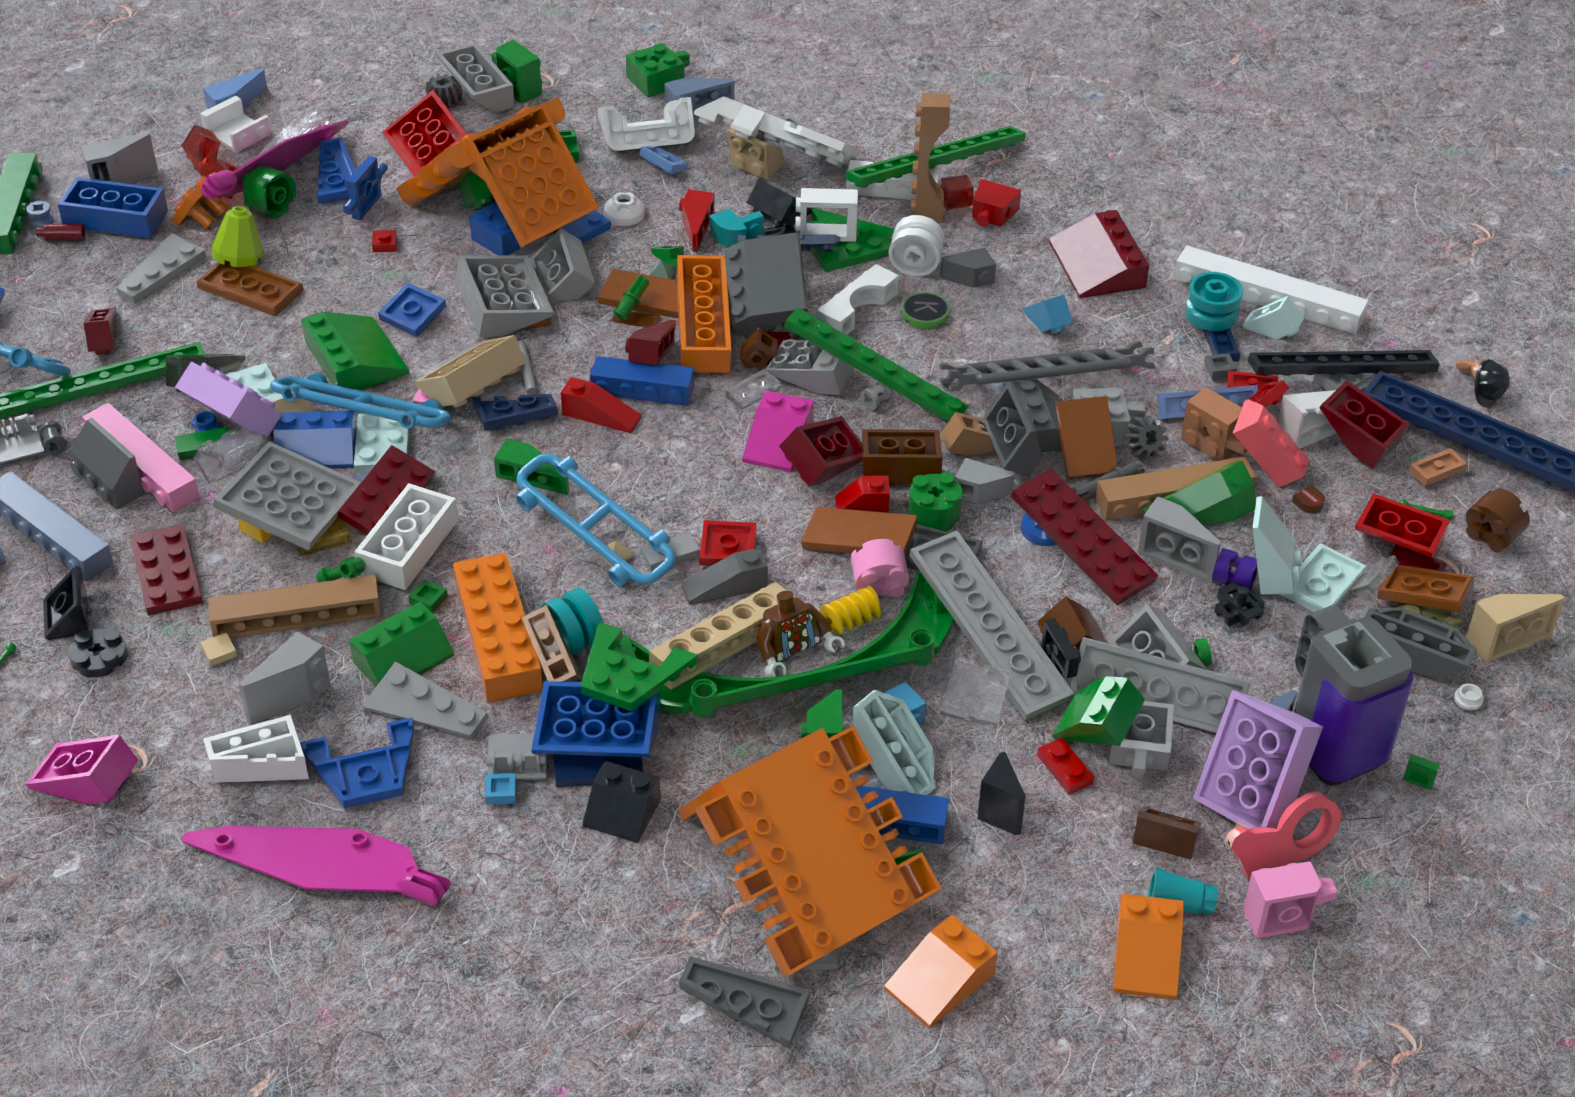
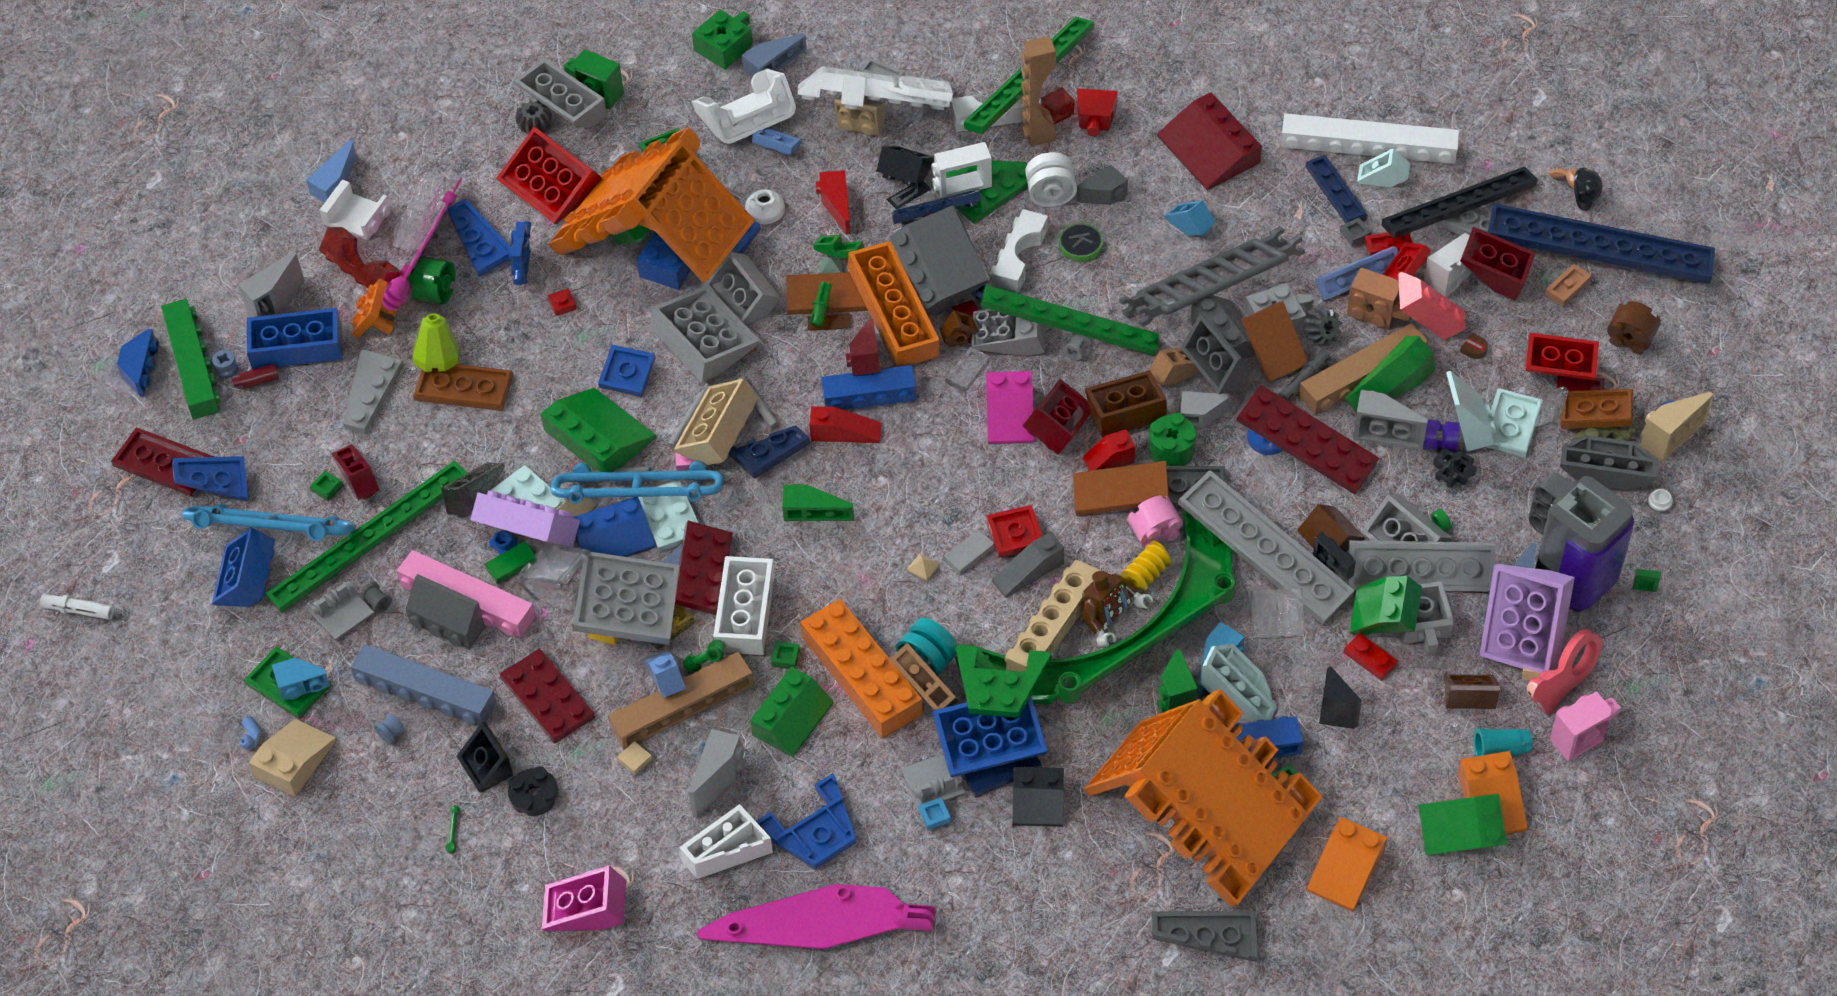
camera: 15 degrees left, 10 degrees up
light grey wing [362,662,489,740] -> none
dark azure bar [515,453,676,587] -> none
teal brick [710,208,765,248] -> none
teal wheel [1185,272,1243,331] -> none
green hinge [1400,500,1454,520] -> none
none -> green tile [310,471,344,501]
none -> medium blue slope [643,650,686,698]
none -> green slope [1418,793,1507,855]

